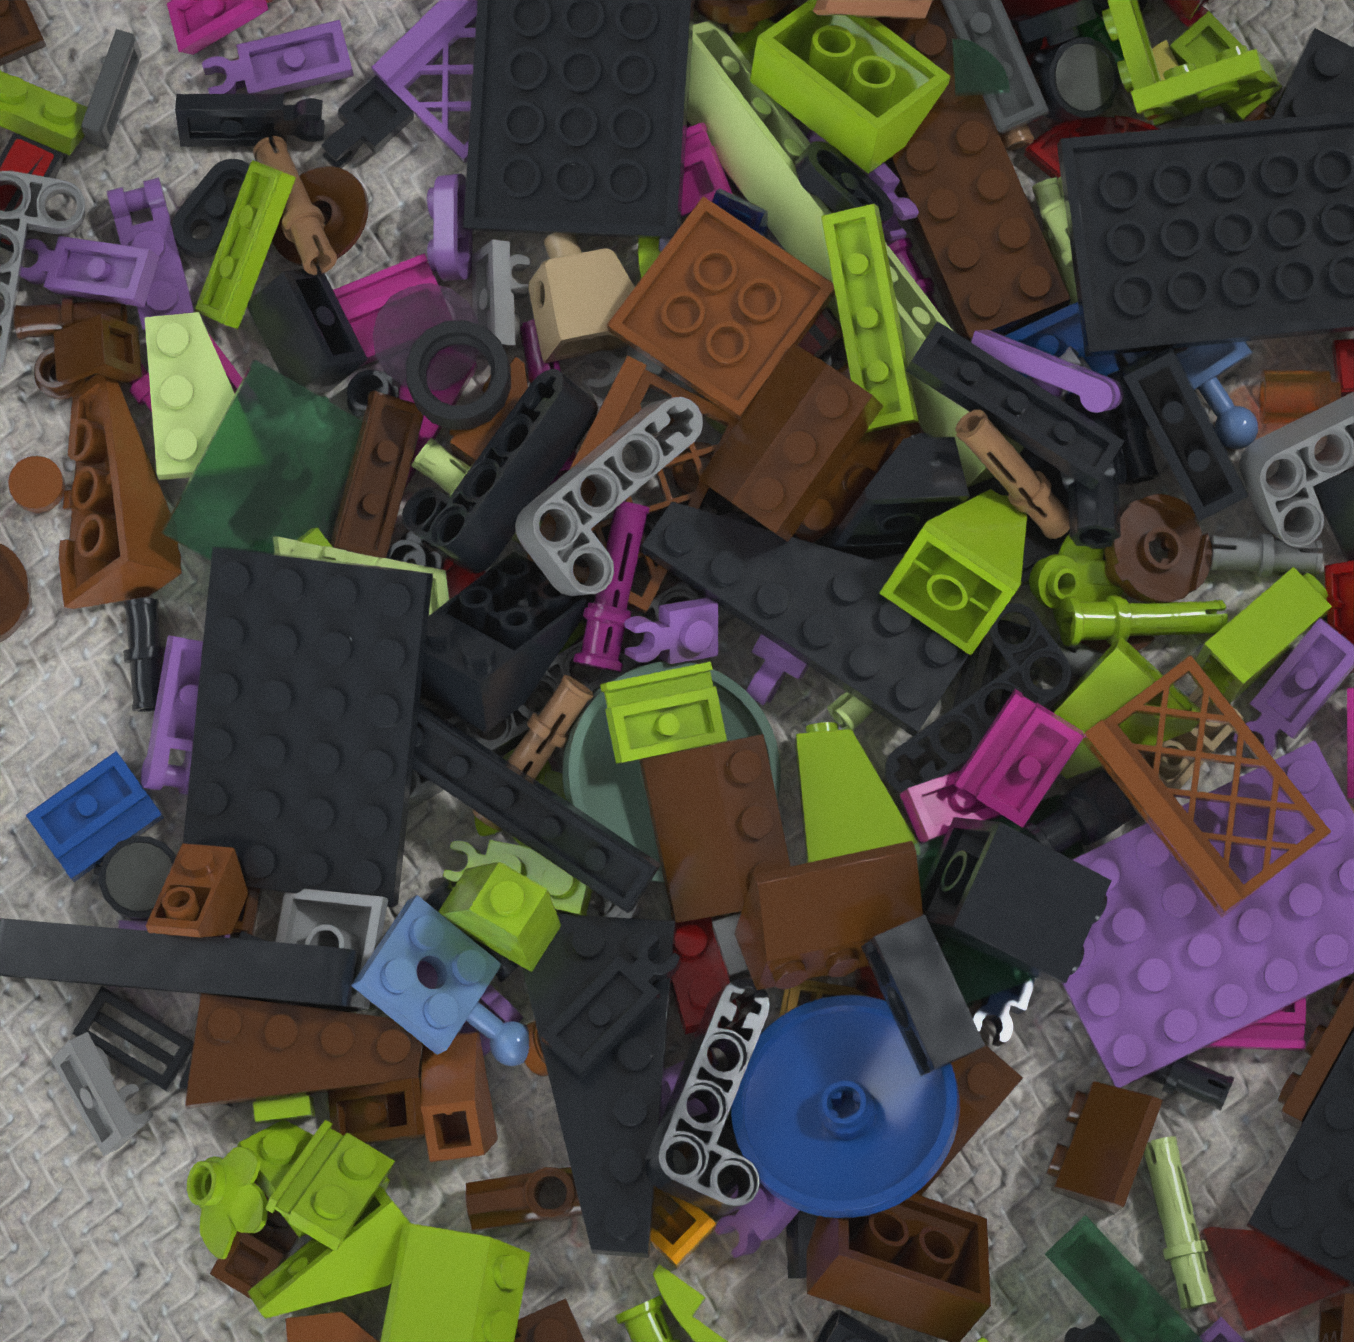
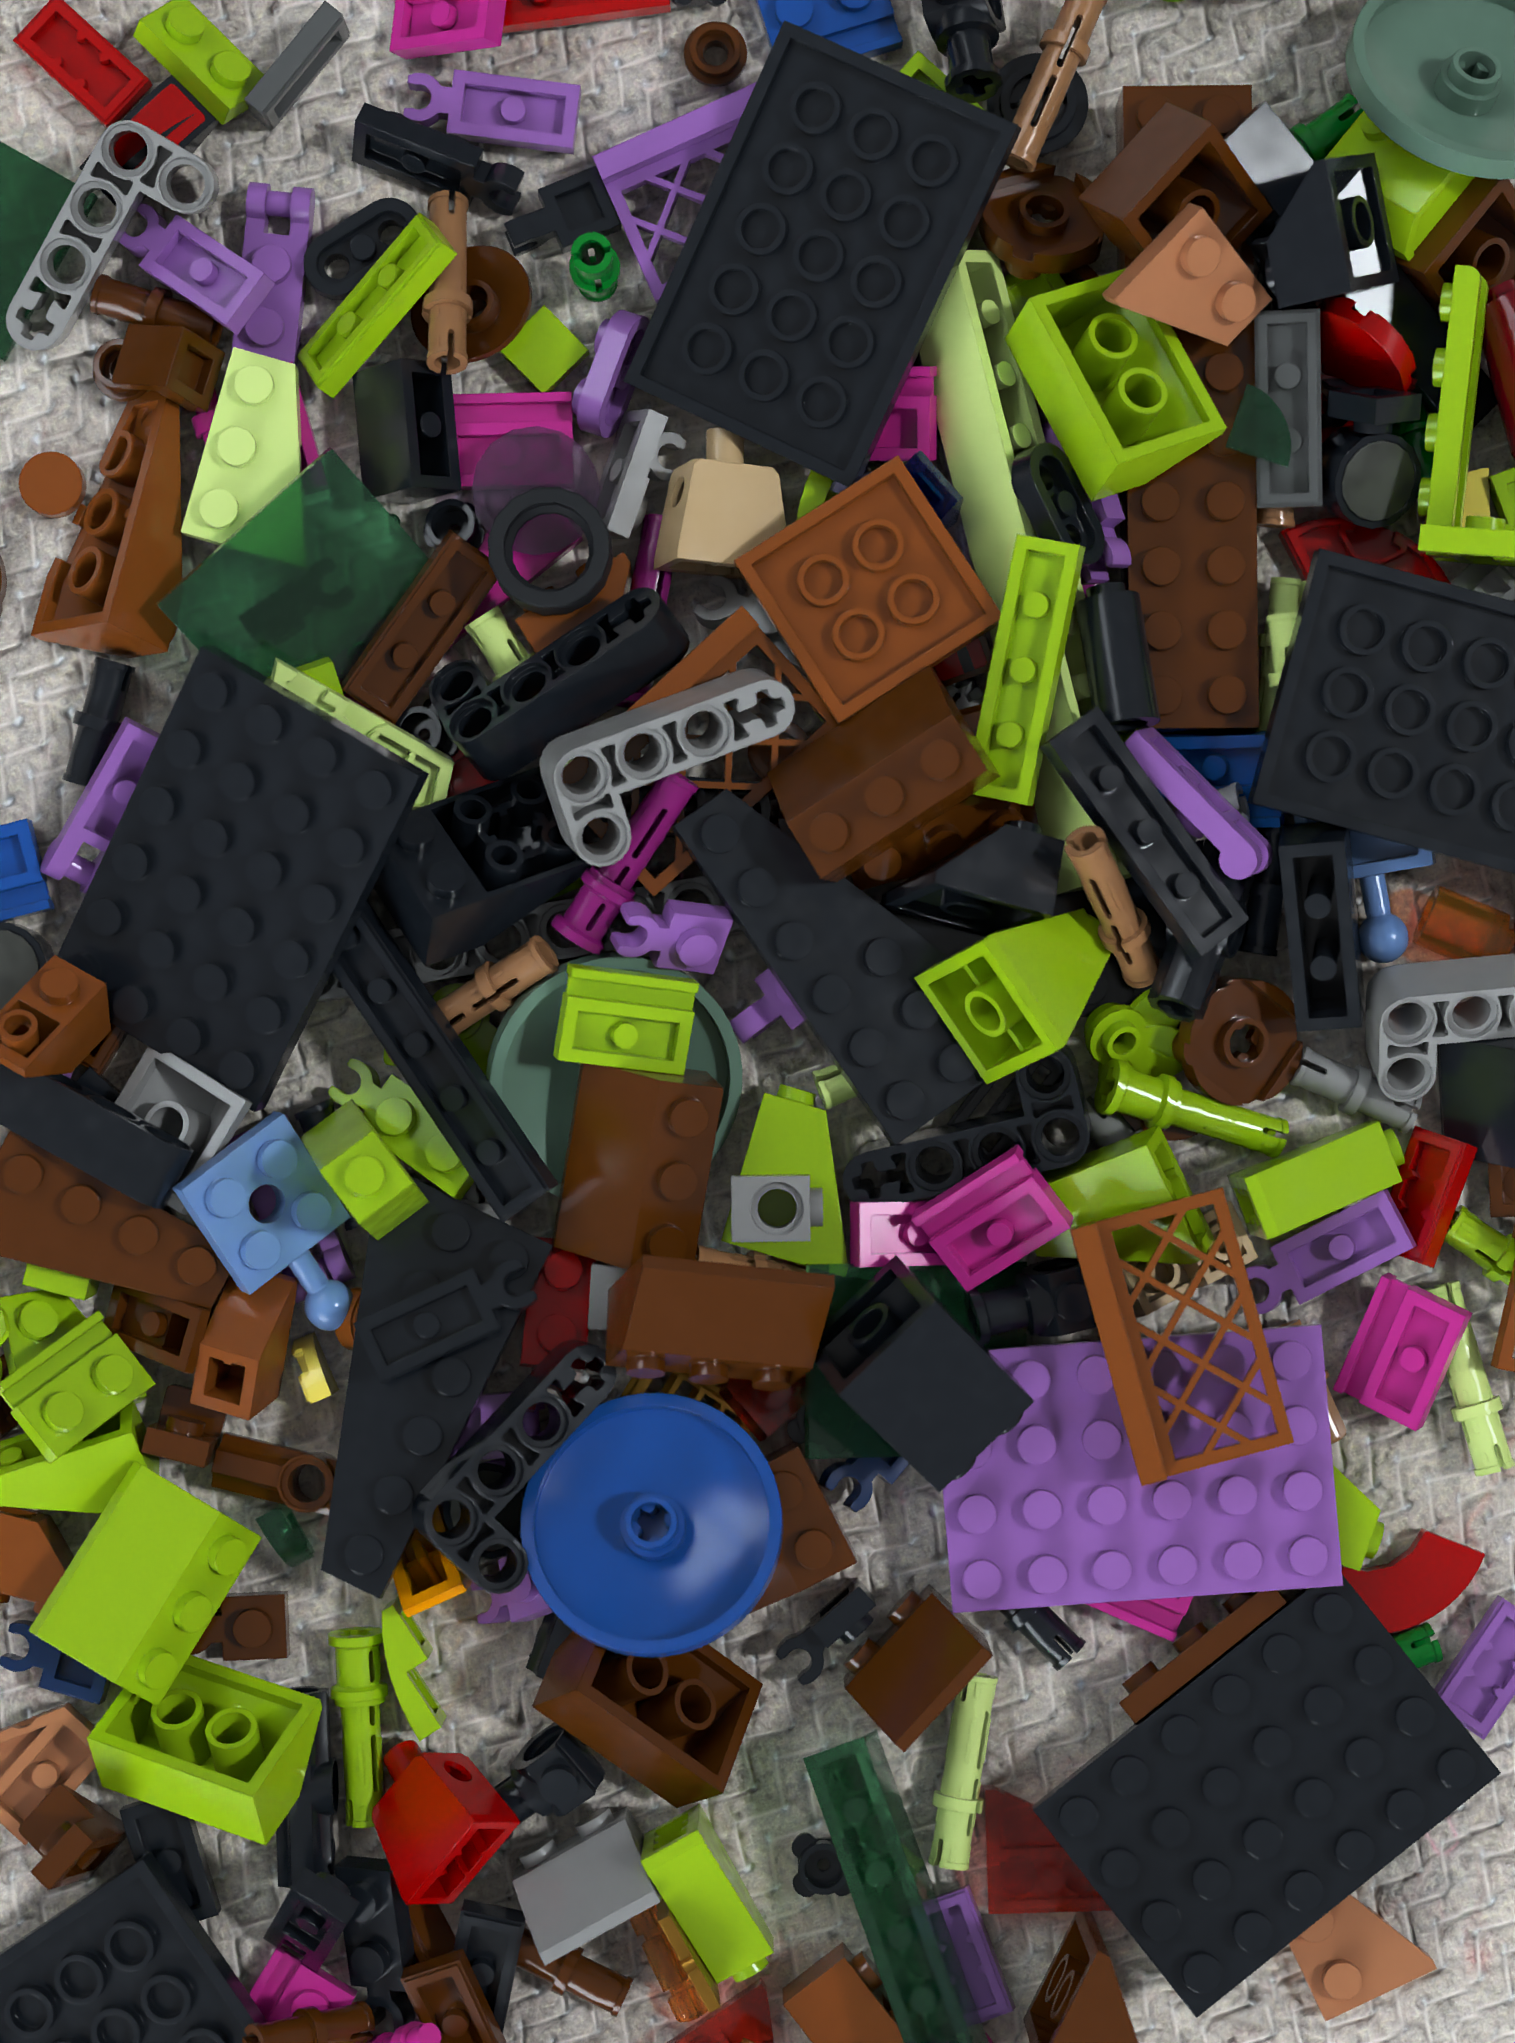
camera: 20 degrees right, 10 degrees up
black piece [861,915,985,1076] -> none
none -> reddish brown bracket [141,1384,227,1468]
none -> clear green tile [255,1503,315,1568]
none -> light yellow tile [291,1331,339,1404]
none -> lime tile [500,305,589,392]
none -> green pin [569,232,620,302]
none -> light grey brick [731,1174,823,1242]
none -> black plate [776,1577,876,1685]
none -> black brick [1075,582,1161,734]

